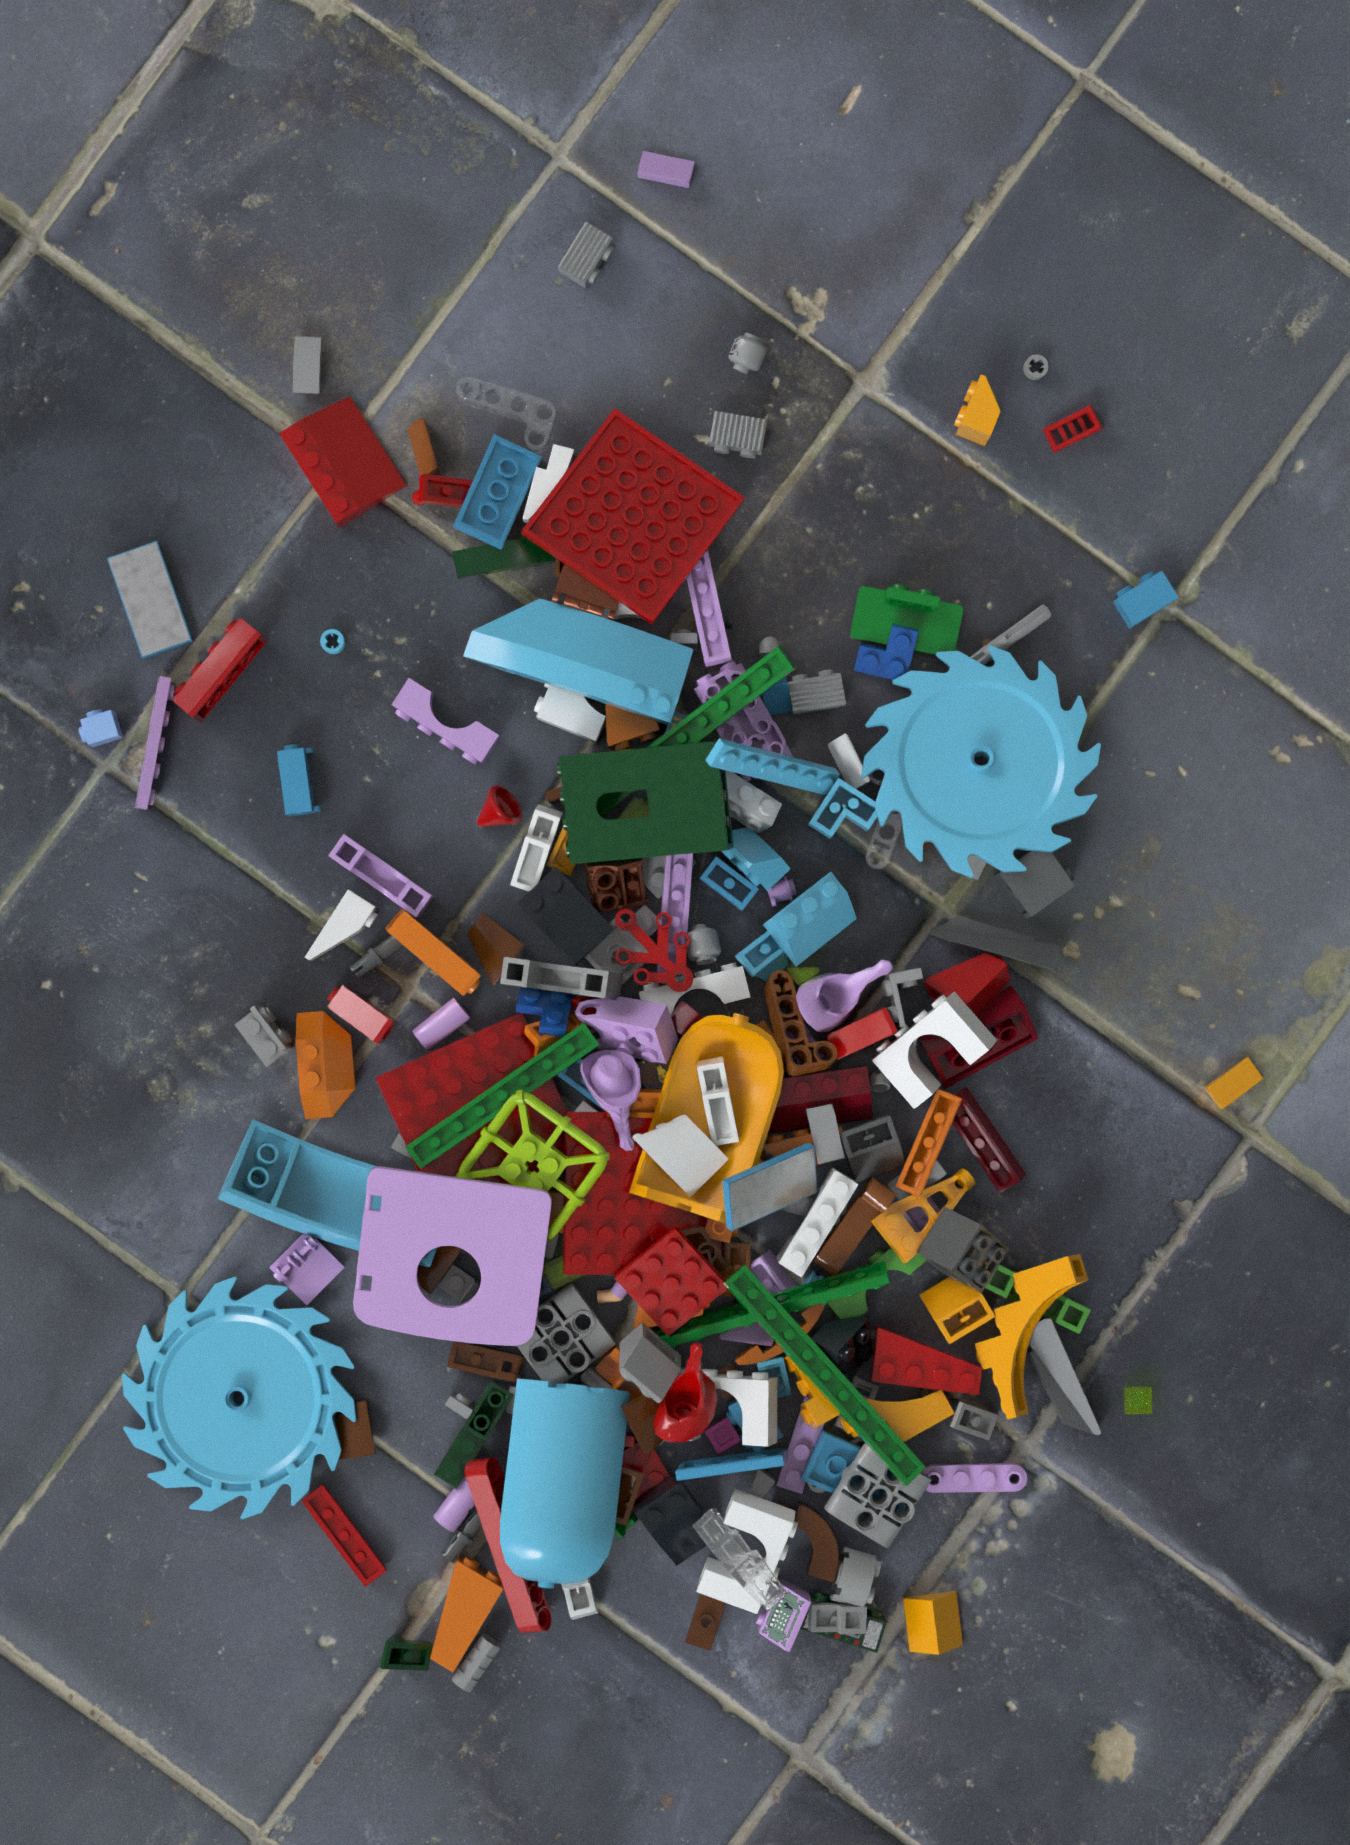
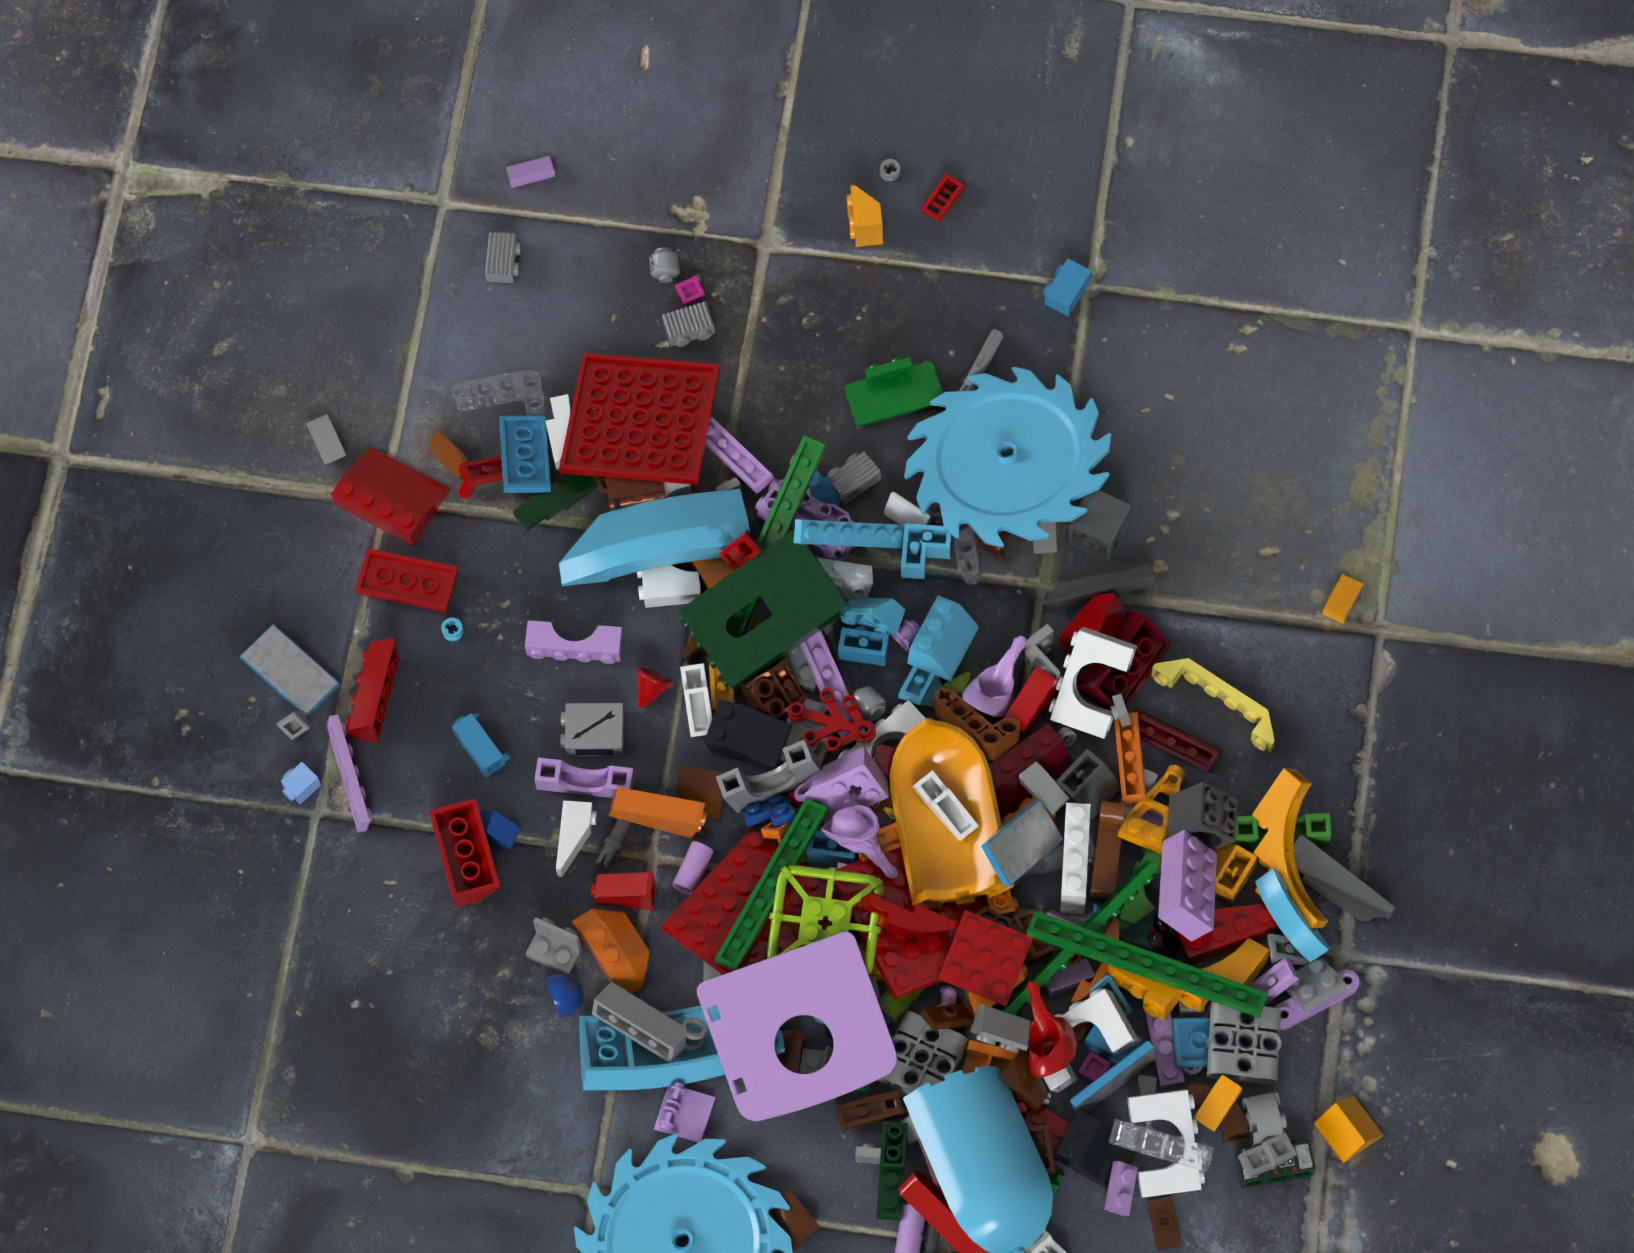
camera: 20 degrees left, 20 degrees down
white slope [632,1114,729,1197] -> none
slope [756,1578,811,1652] -> none
blue plate [854,624,918,680] -> none
clear neon green plate [1123,1386,1152,1415] -> none
none -> light grey slope [277,710,310,740]
none -> red plate [355,548,459,613]
none -> red slope [429,798,500,908]
none -> blue slope [479,810,520,850]
none -> blue helmet [544,974,584,1017]
none -> light grey brick [561,703,624,756]
none -> light grey hinge [592,982,707,1063]
none -> dark pink plate [675,276,706,307]
none -> red slope [719,529,762,571]
none -> red slope [859,893,959,934]
none -> reddish brown plate [921,1003,975,1030]
none -> lavender plate [1104,1161,1138,1216]
none -> light grey plate [1111,694,1131,727]
none -> light yellow slope [1152,658,1275,753]
none -> lavender brick [1158,830,1217,941]
none -> light orange slope [1194,1075,1242,1132]
none -> lavender plate [1250,958,1299,1006]
none -> medium azure slope [1255,868,1330,962]
none -> light grey plate [1286,957,1347,1012]

